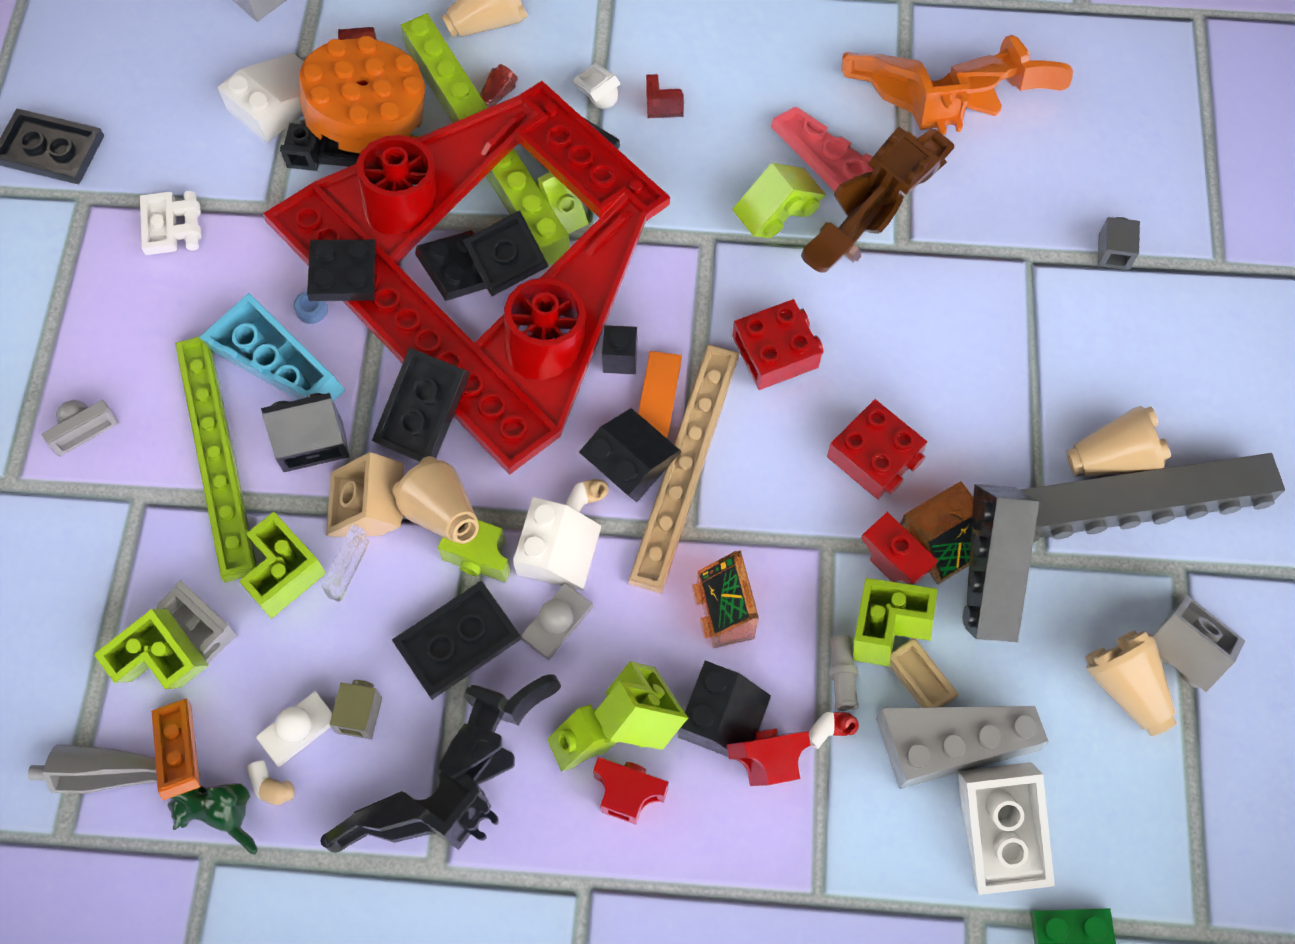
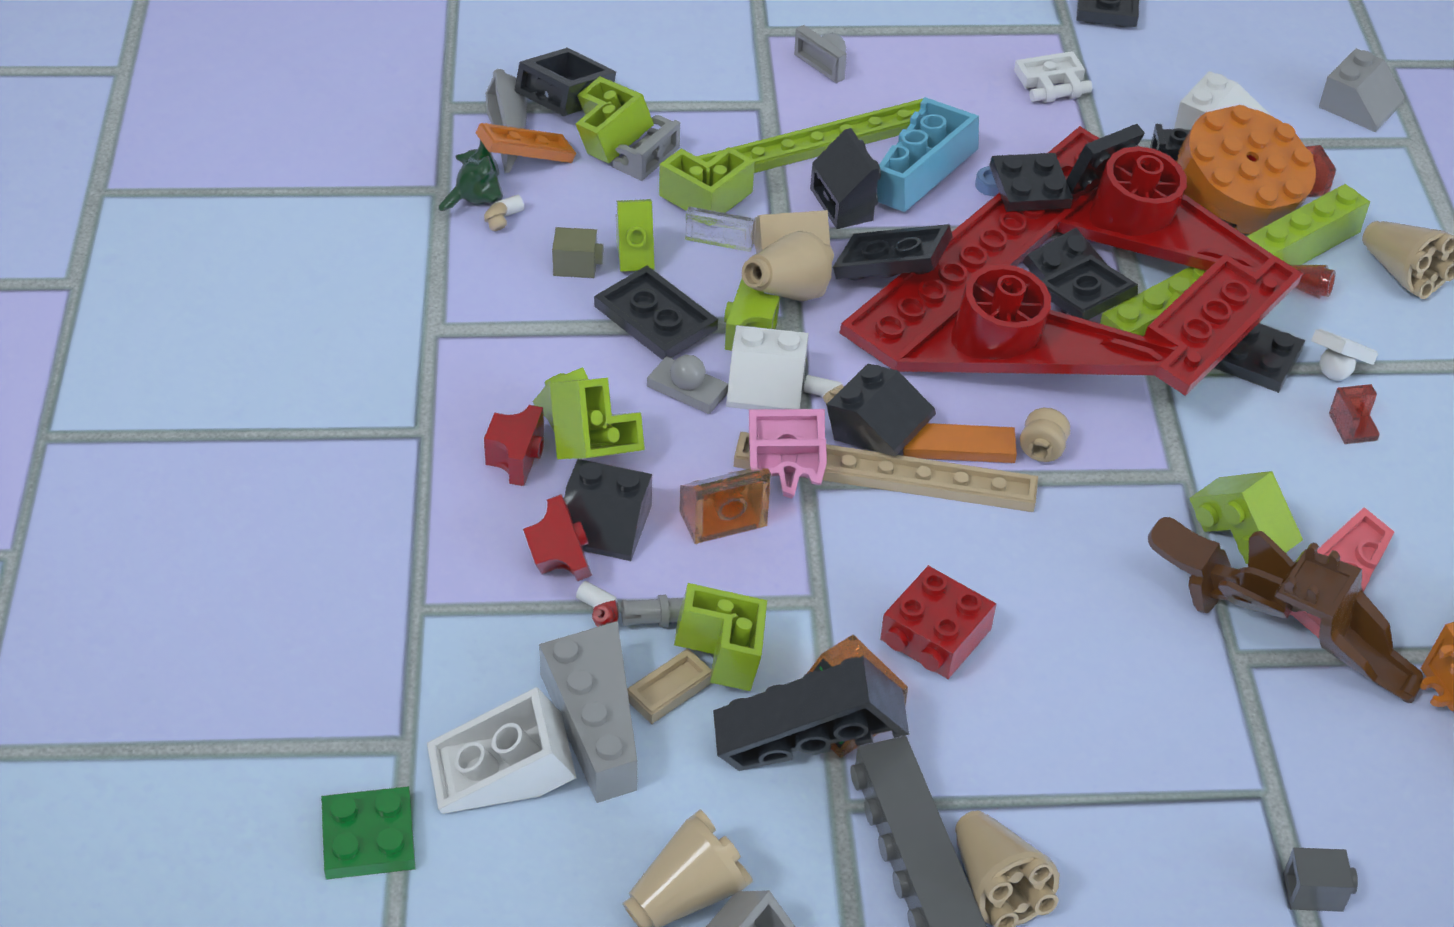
camera: 80 degrees right, 20 degrees down
white tile [256,691,332,767] -> none
black piece [320,674,561,853] -> none
black brick [602,325,638,375] -> none
red brick [732,299,824,390] -> none
red brick [861,512,938,585] -> none
none -> black window [514,47,617,116]
none -> lime brick [615,199,655,272]
none -> bright pink plate [749,409,827,499]
none -> tan piece [1020,407,1071,462]
none -> black plate [1066,124,1145,195]

